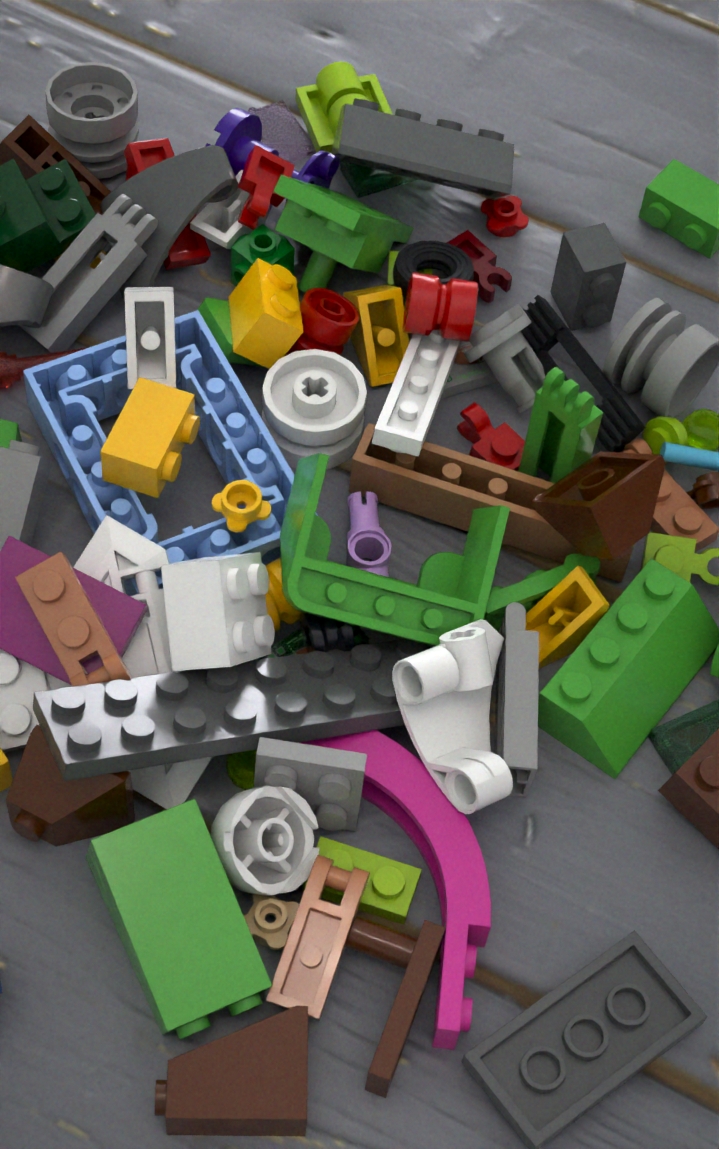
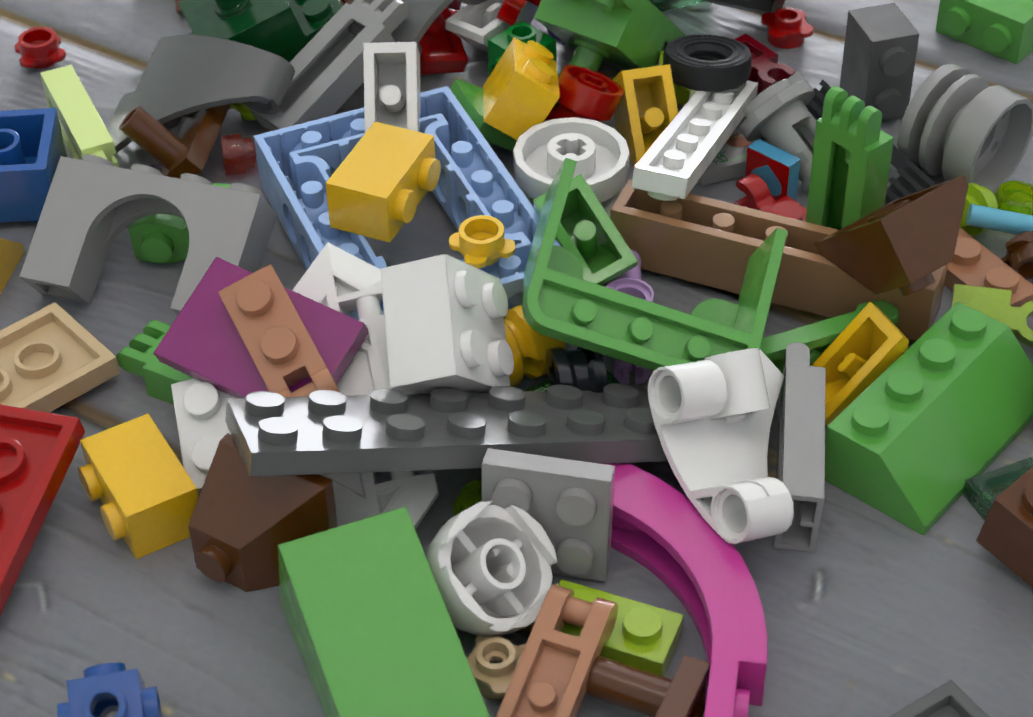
camera: 10 degrees right, 15 degrees down
red wheel [403,272,478,342] -> none
none -> bright green slope [533,174,638,286]
none -> dark azure tile [745,139,801,201]

